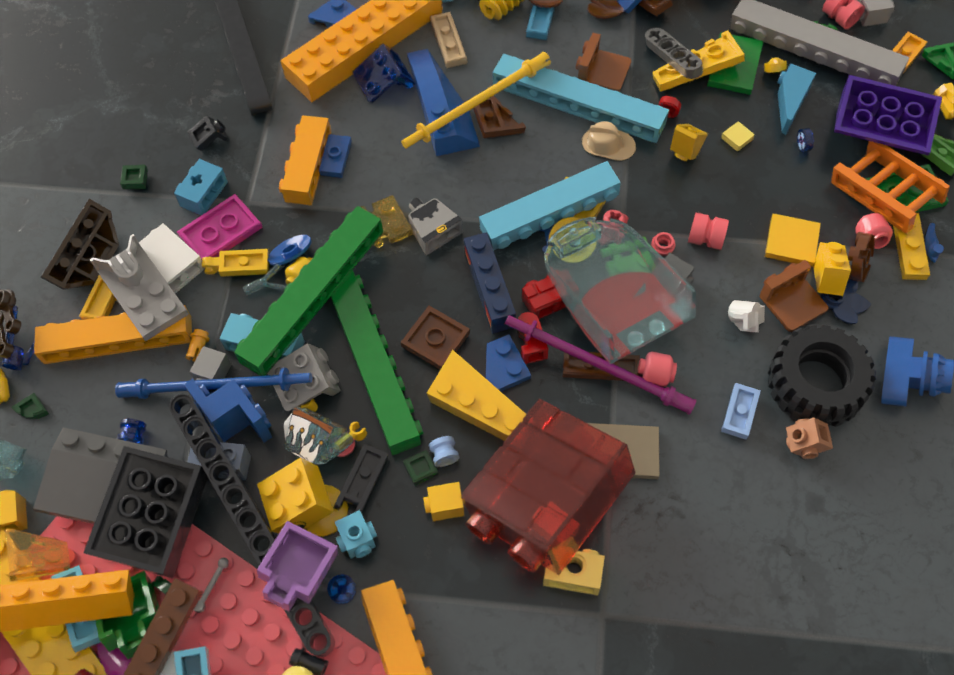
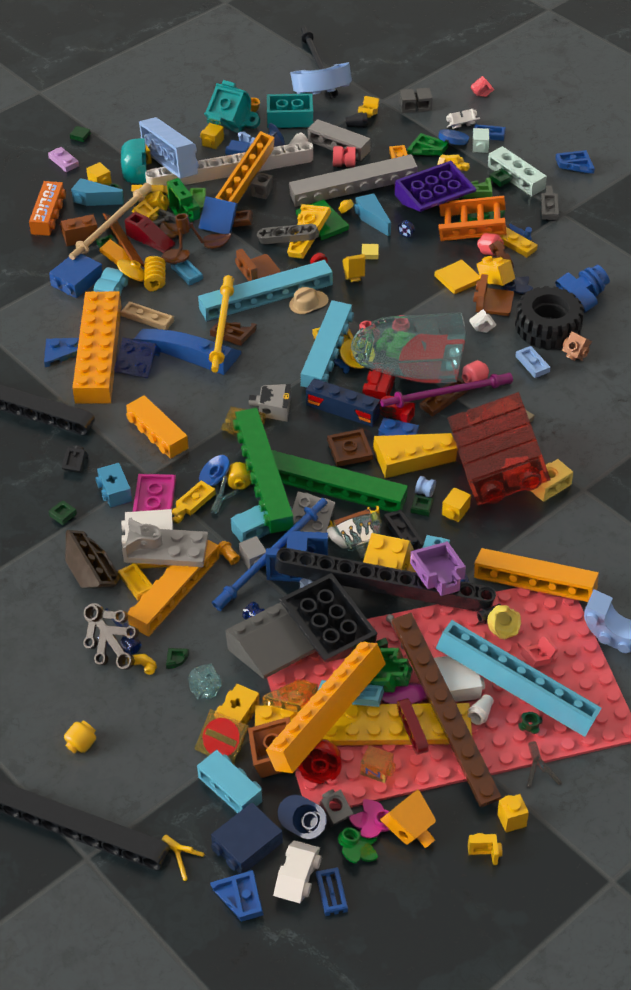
camera: 50 degrees left, 15 degrees down
blue plate [319,134,352,178] -> none
coral wheel [688,212,729,250] -> none

